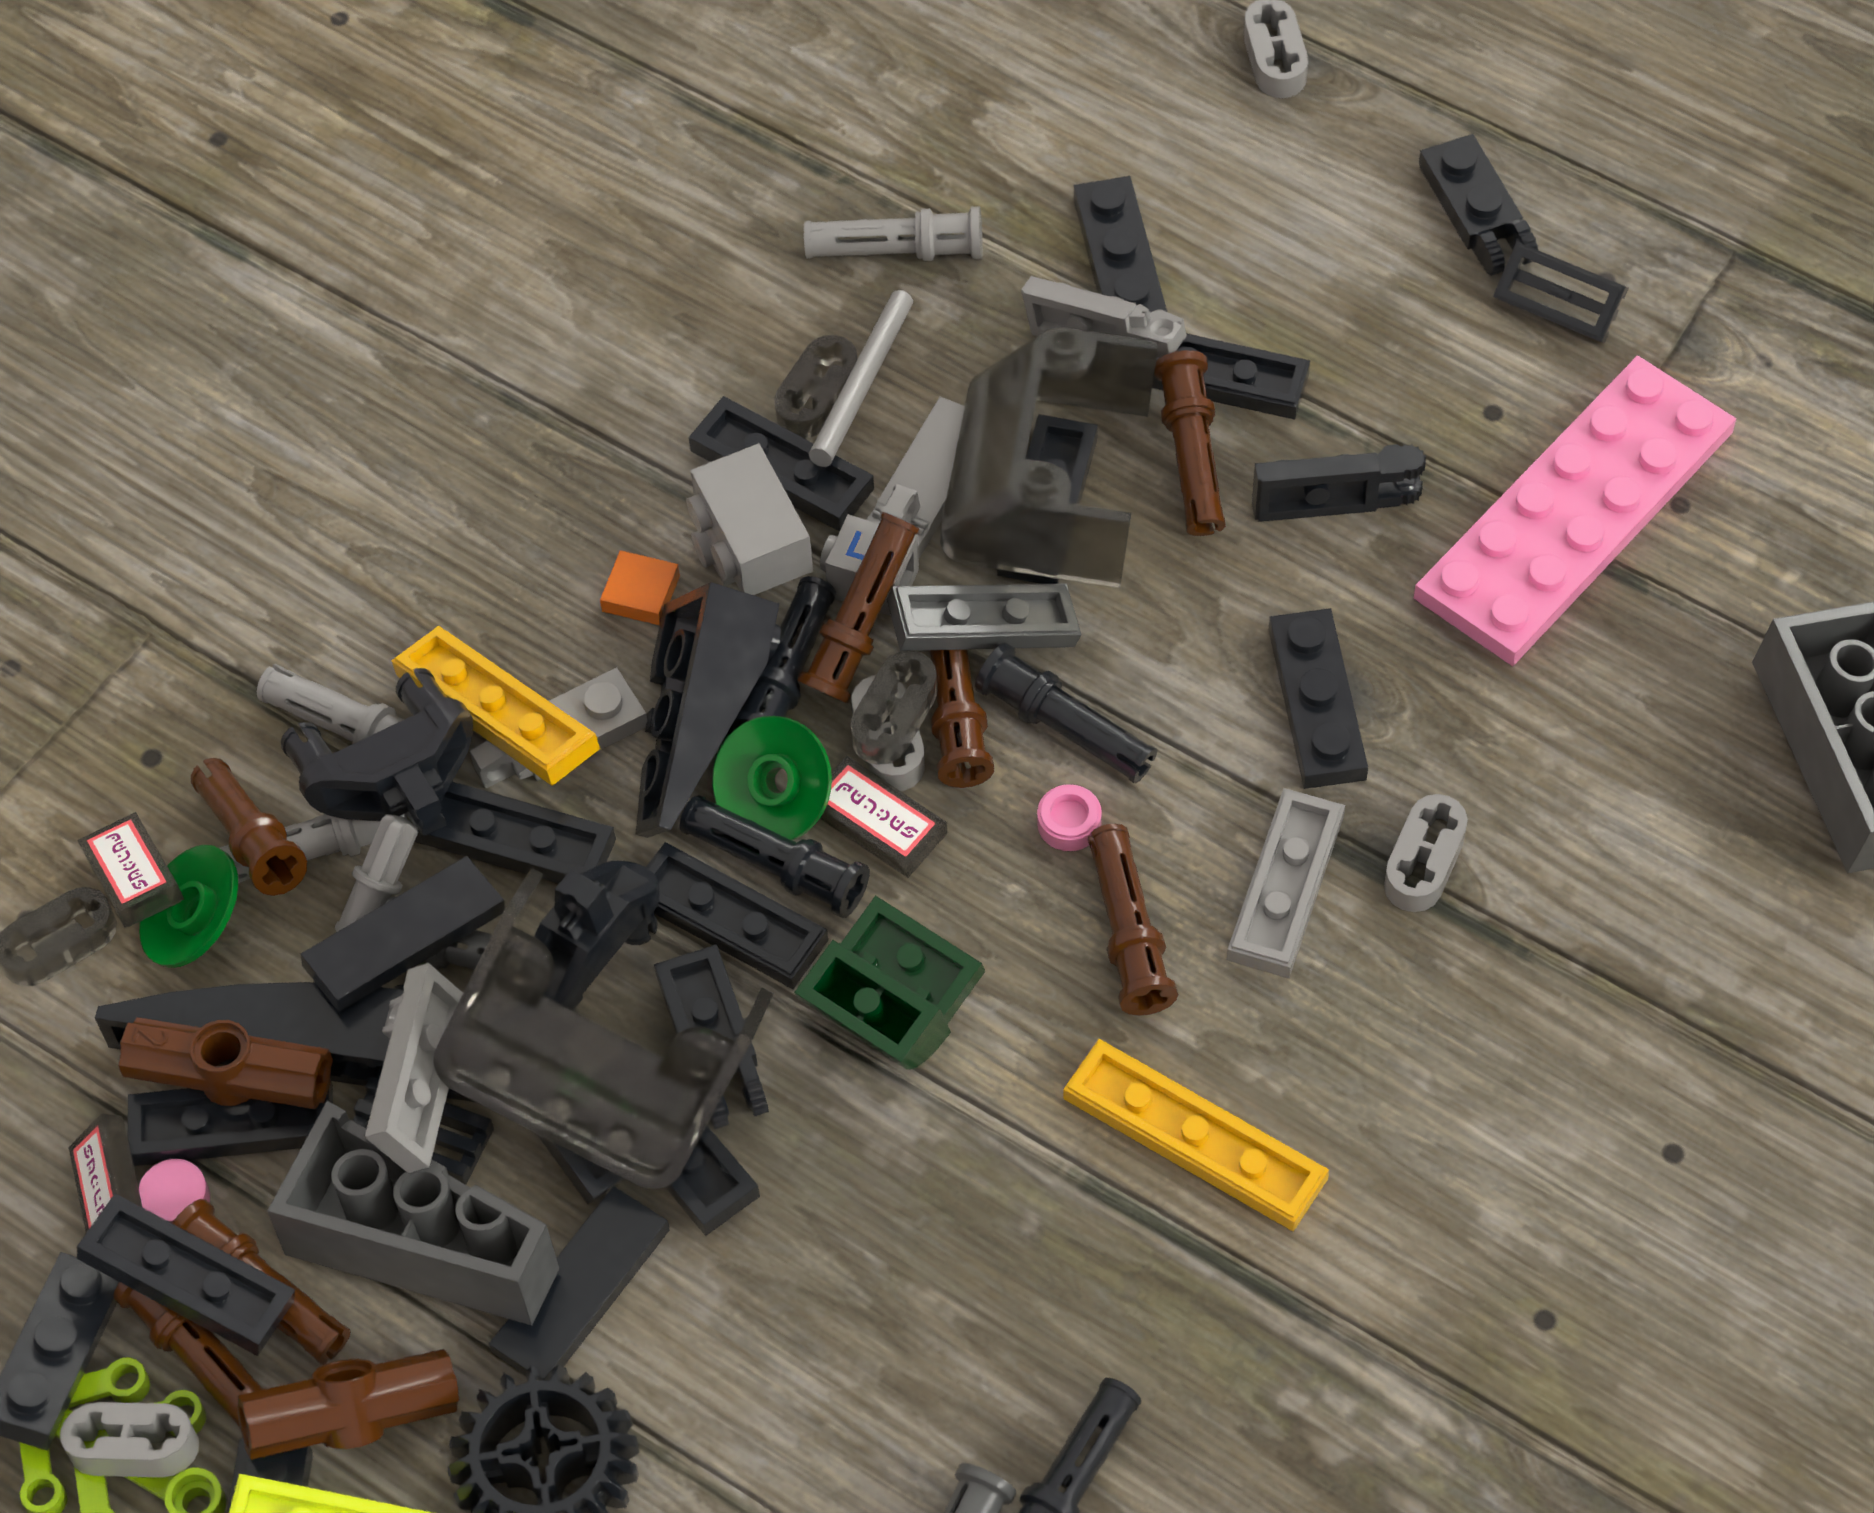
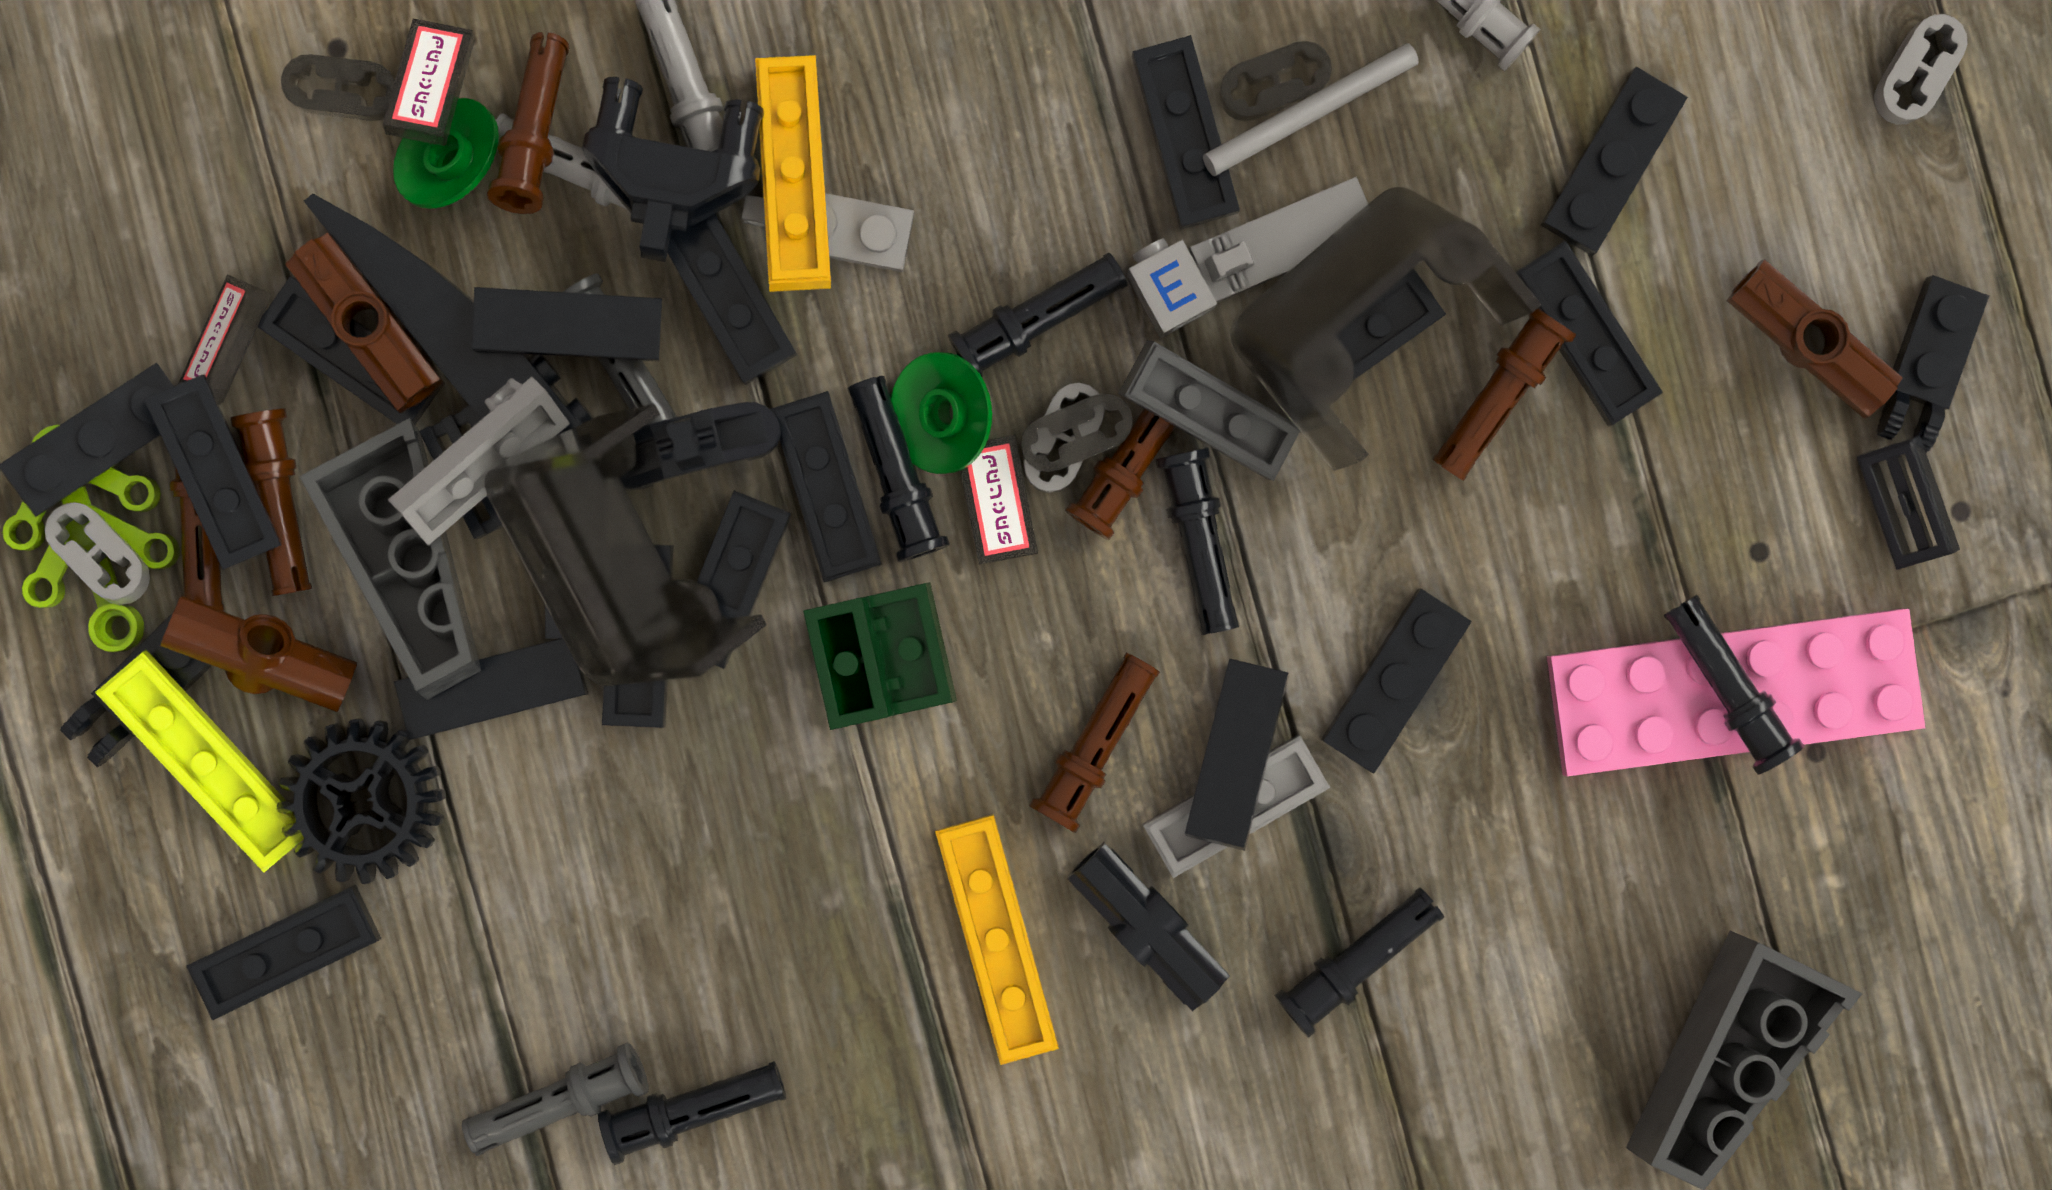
camera: 45 degrees right, 30 degrees up
bright pink tile [138,1159,210,1223] -> none
light grey axle [334,814,418,932] -> none
orange tile [600,550,680,626] -> none
black wedge [636,582,781,838] -> none
light grey brick [686,443,813,595] -> none
reddish brown pin [797,512,919,704] -> none
light grey hinge [1021,276,1187,362] -> none
bright pink tile [1037,785,1102,851] -> none
black hinge [1252,444,1426,522] -> none
light grey beam [1384,794,1468,912] -> none
none -> black piece [1067,842,1230,1011]
none -> black tile [1185,658,1289,851]
none -> black pin [1274,887,1444,1038]
none -> black pin [1664,595,1805,775]
none -> reddish brown piece [1726,259,1903,418]

